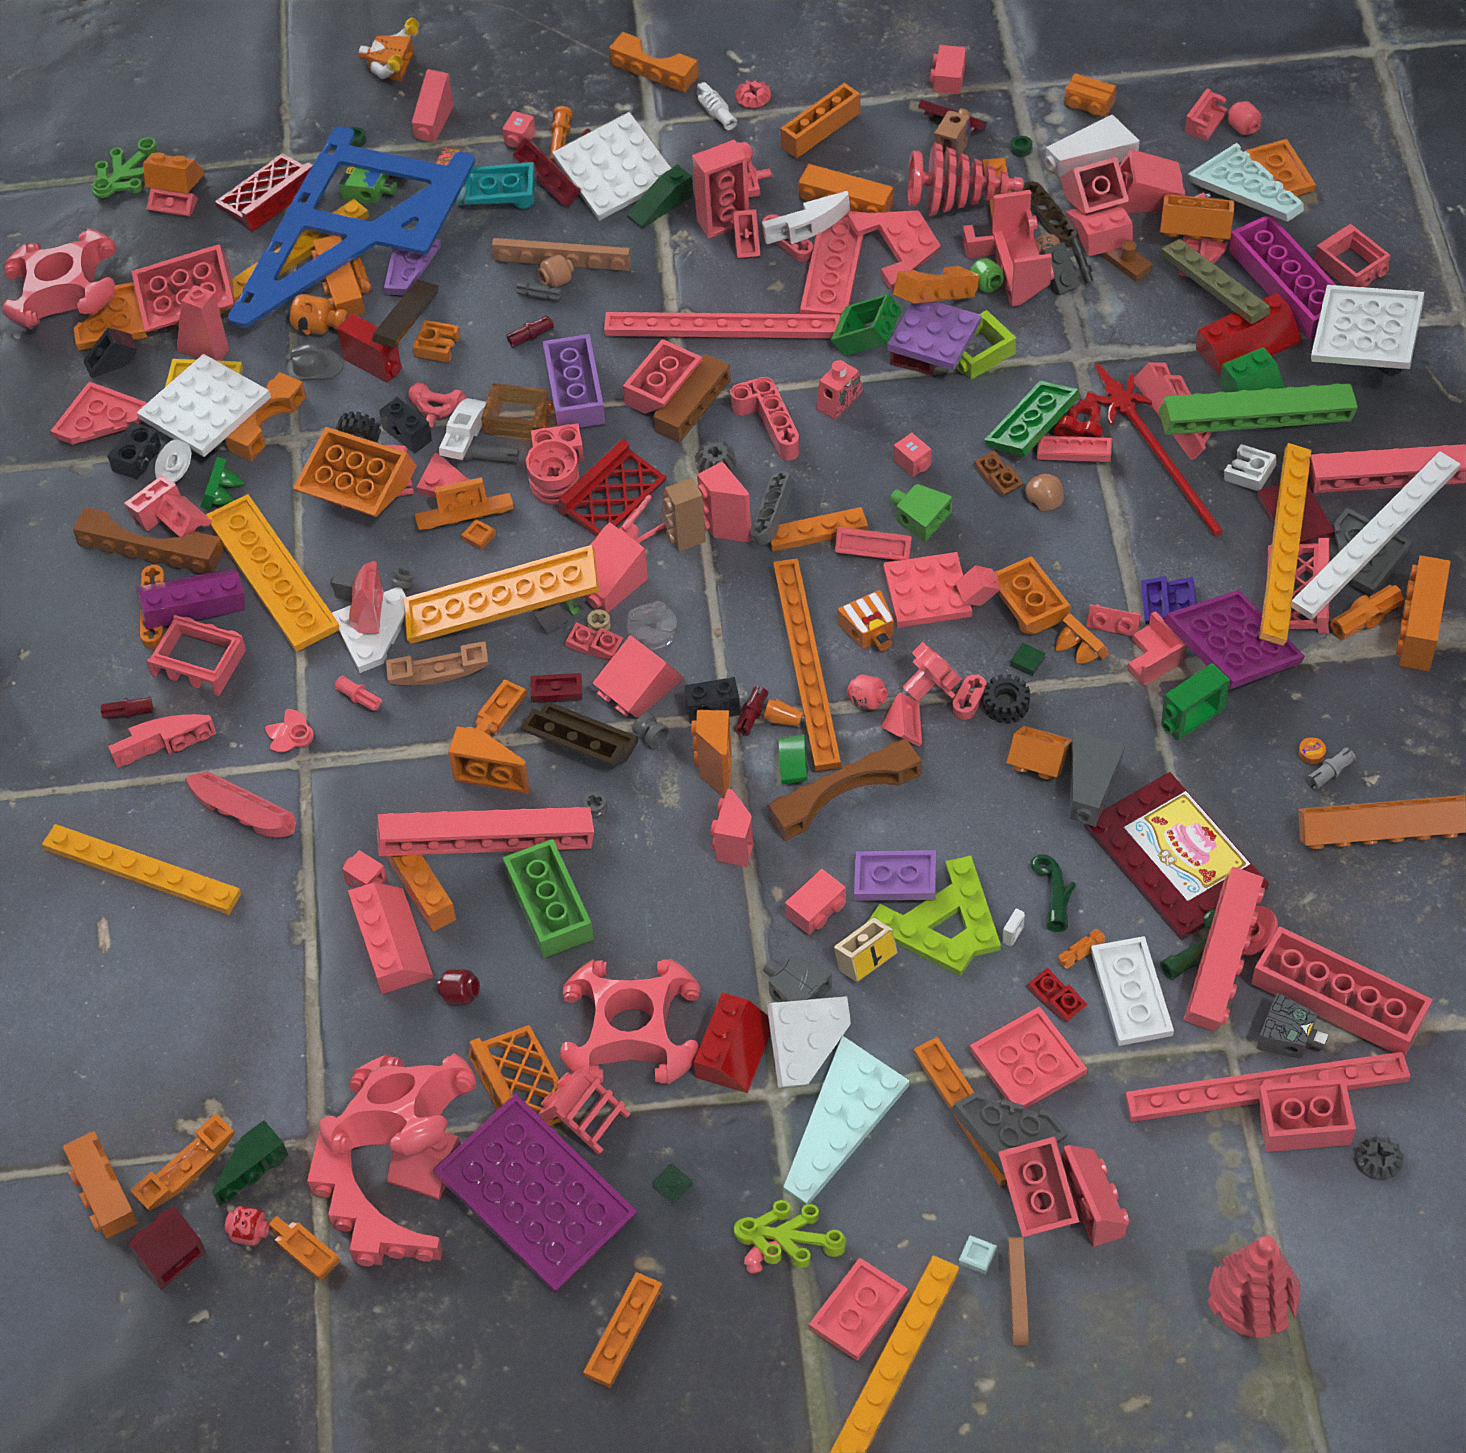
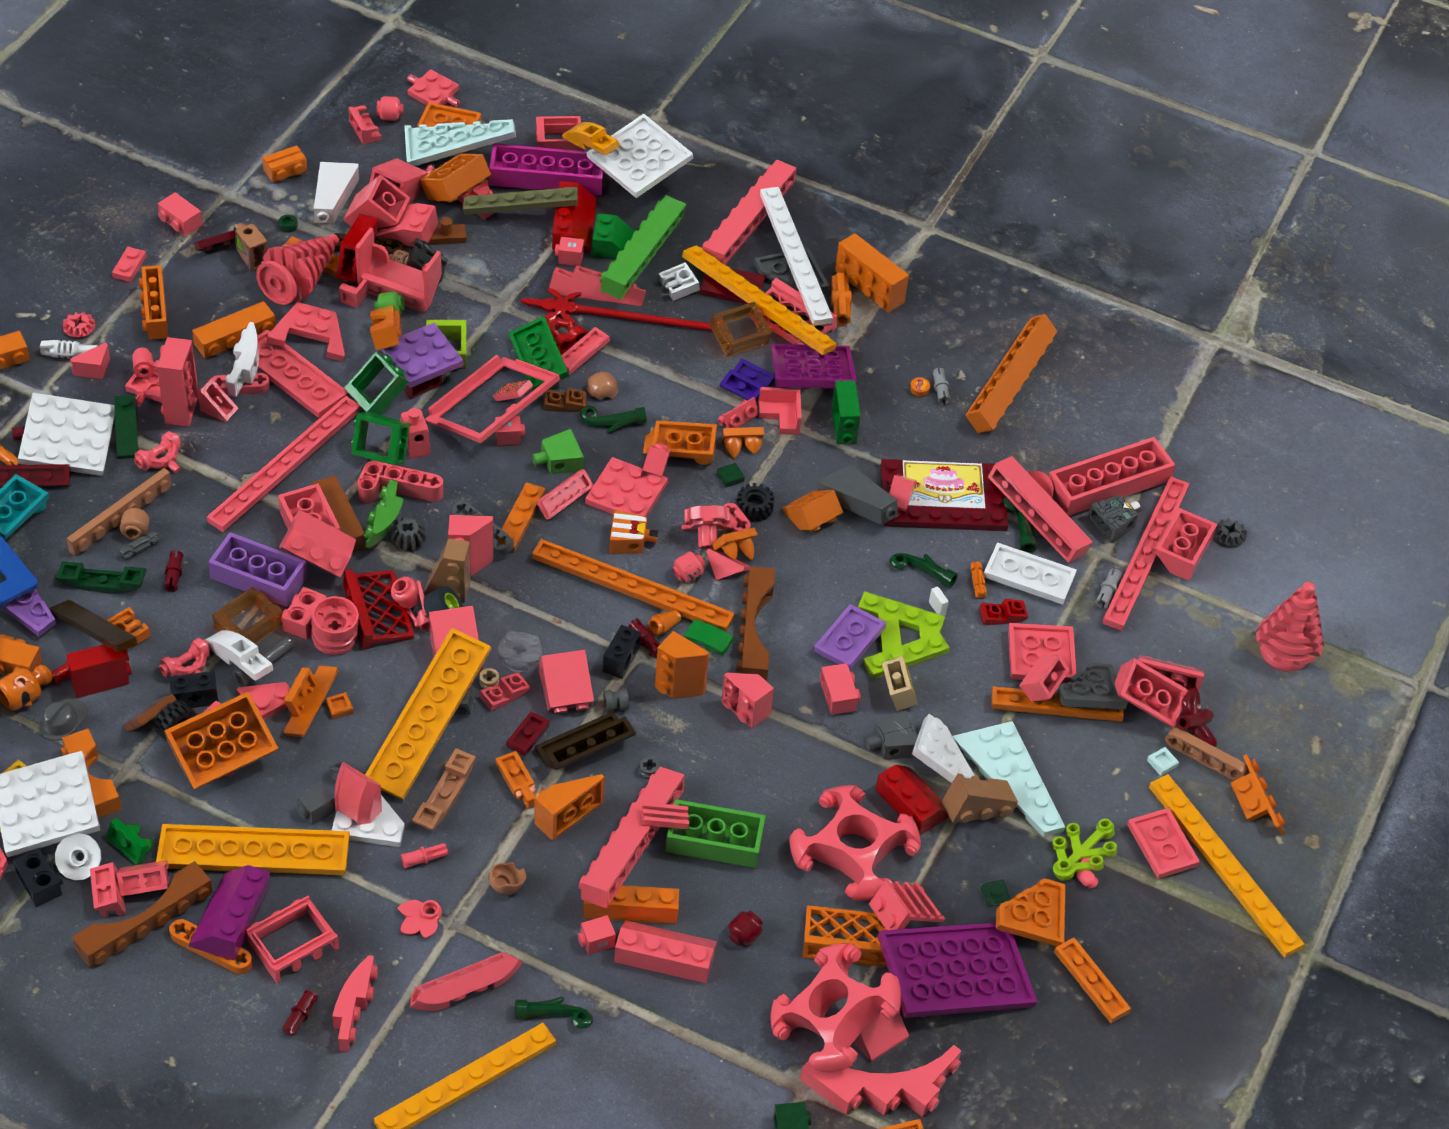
camera: 65 degrees left, 5 degrees down
none -> dark green slope [56,561,147,593]
none -> coral slope [70,342,110,379]
none -> coral plate [112,247,147,283]
none -> dark orange tile [123,693,176,732]
none -> coral piece [134,431,181,474]
none -> coral slope [279,509,356,577]
none -> red slope [336,214,378,282]
none -> green window [351,412,410,465]
none -> bright green slope [364,480,403,548]
none -> coral head [391,577,420,609]
none -> coral plate [407,69,460,107]
none -> black wheel [424,586,463,618]
none -> coral door [425,355,560,443]
none -> nougat hair [488,862,526,896]
none -> coral tile [493,380,533,401]
none -> dark green plant [515,996,593,1029]
none -> coral brick [555,237,584,266]
none -> light orange slope [562,122,620,156]
none -> dark green plant [580,405,647,434]
none -> coral tile [641,802,689,829]
none -> clear orange window [710,302,772,357]
none -> orange tile [712,527,758,560]
none -> coral slope [889,475,917,512]
none -> medium nougat wedge [942,773,1018,823]
none -> orange plate [996,878,1065,947]
none -> coral brick [1019,654,1070,702]
none -> light grey pin [1095,568,1122,608]
none -> dark red plant [1176,688,1217,747]
none -> orange bracket [1231,754,1286,835]

